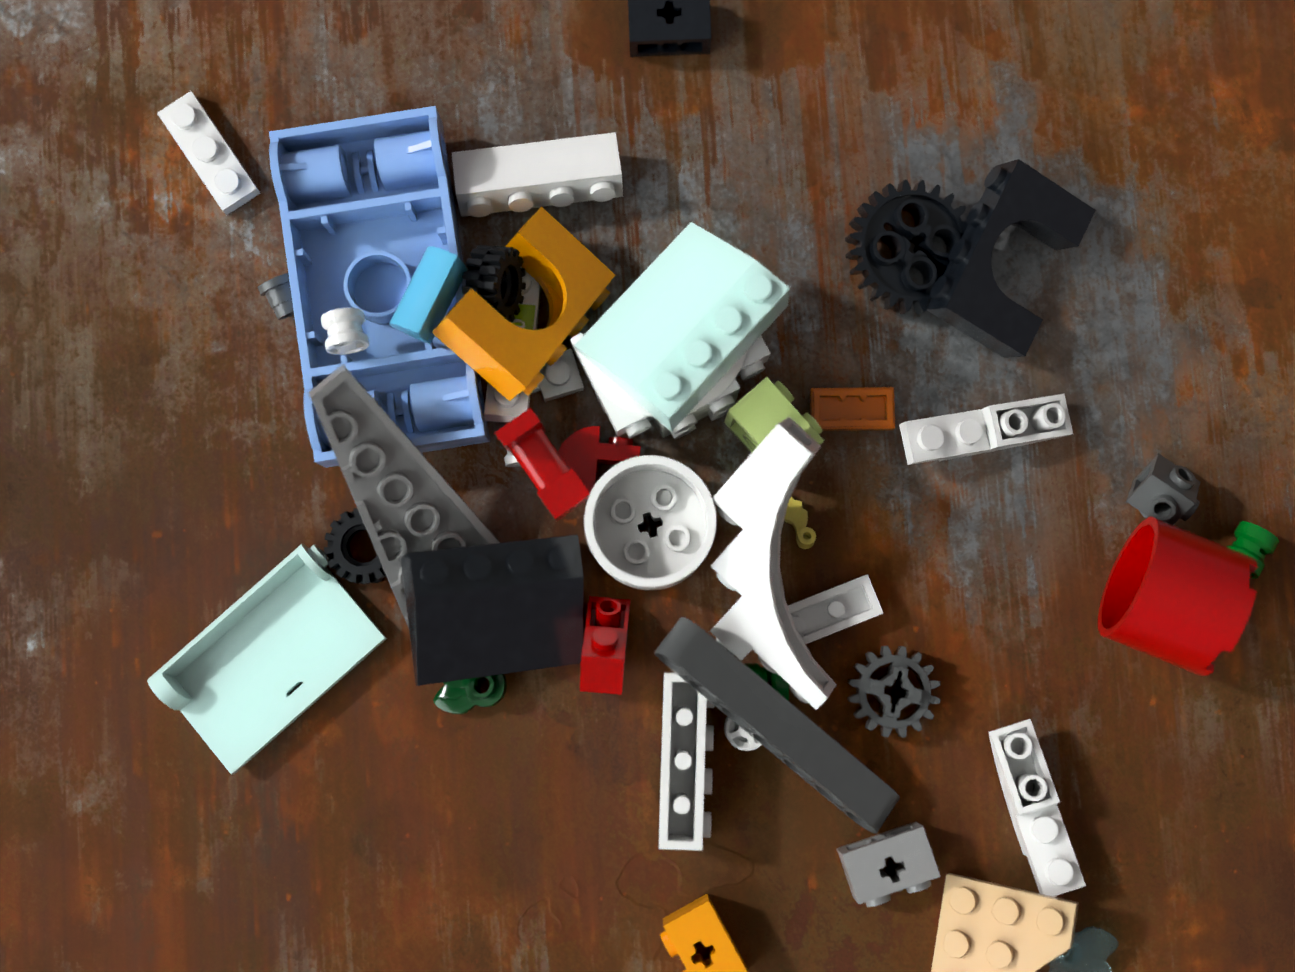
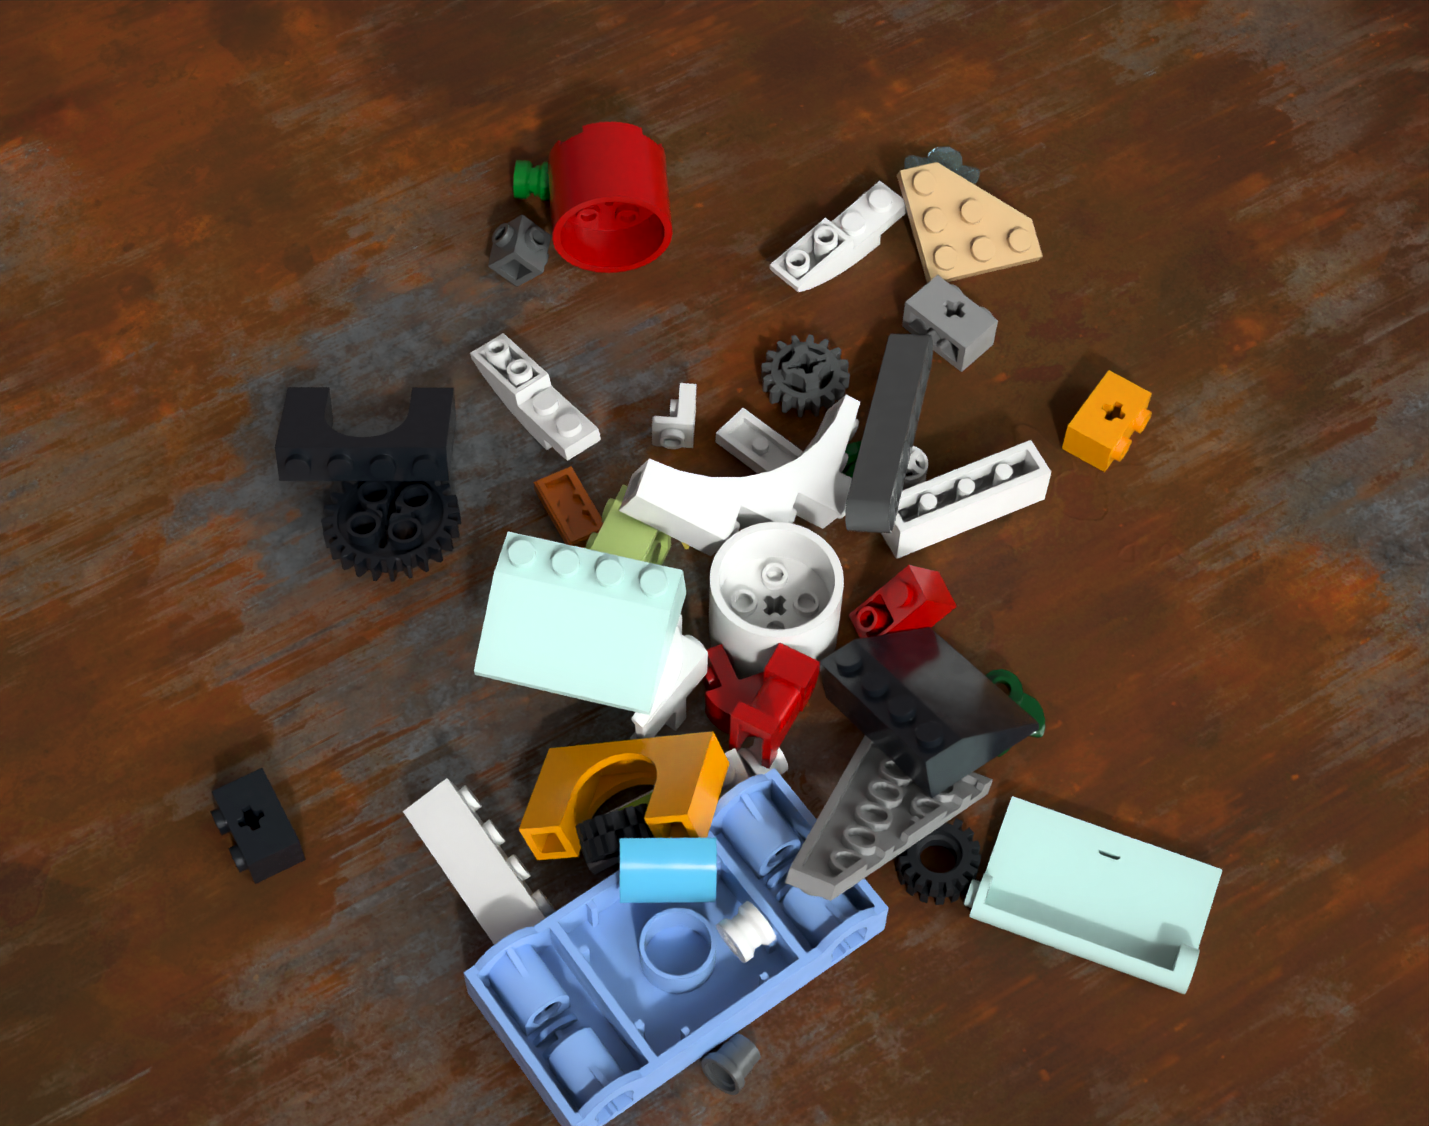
camera: 120 degrees left, 25 degrees down
none -> white bracket [652,383,696,449]

